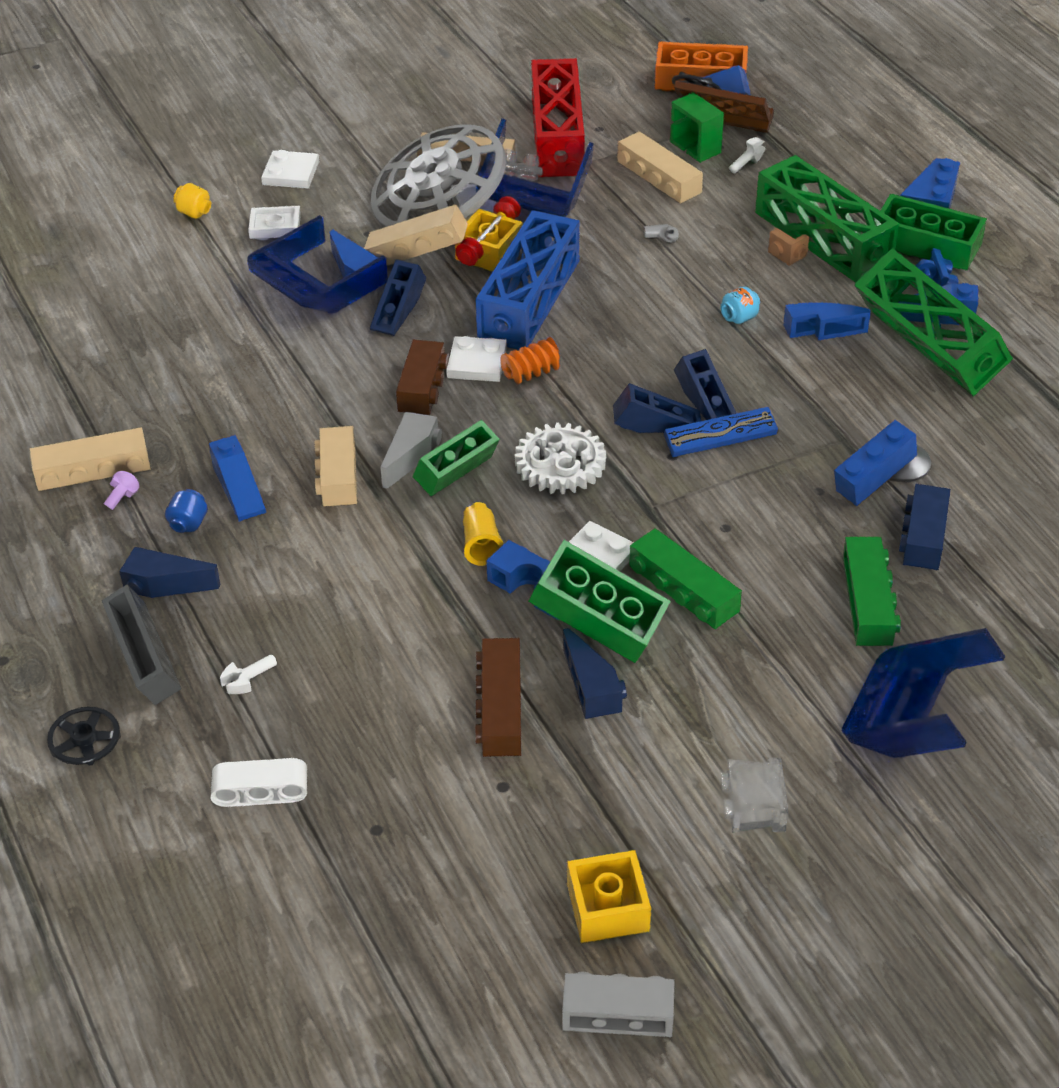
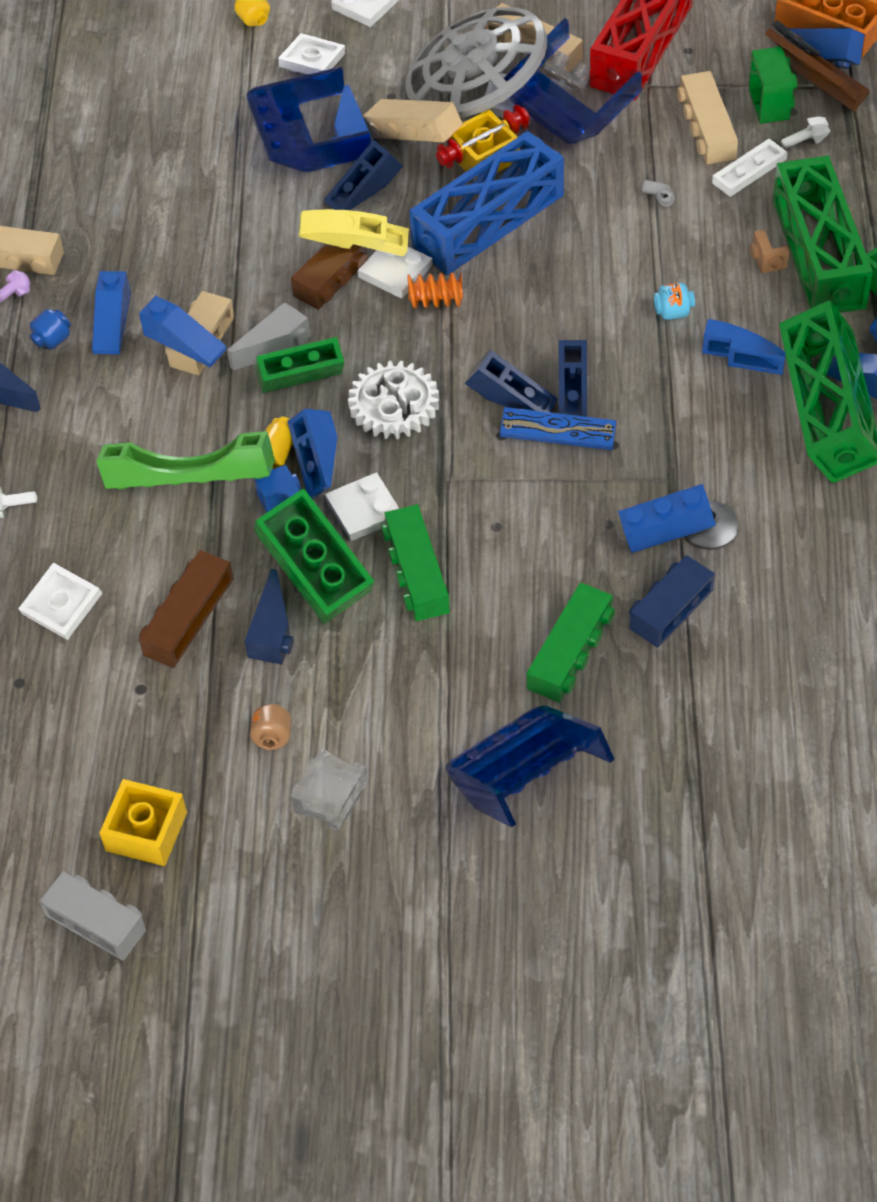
camera: 30 degrees right, 10 degrees up
none -> white plate [18,563,102,640]
none -> bright green arch [96,431,275,489]
none -> blue slope [139,295,227,368]
none -> medium nougat head [250,704,292,750]
none -> blue slope [287,409,337,499]
none -> light yellow slope [299,209,409,257]
none -> white plate [712,139,788,197]

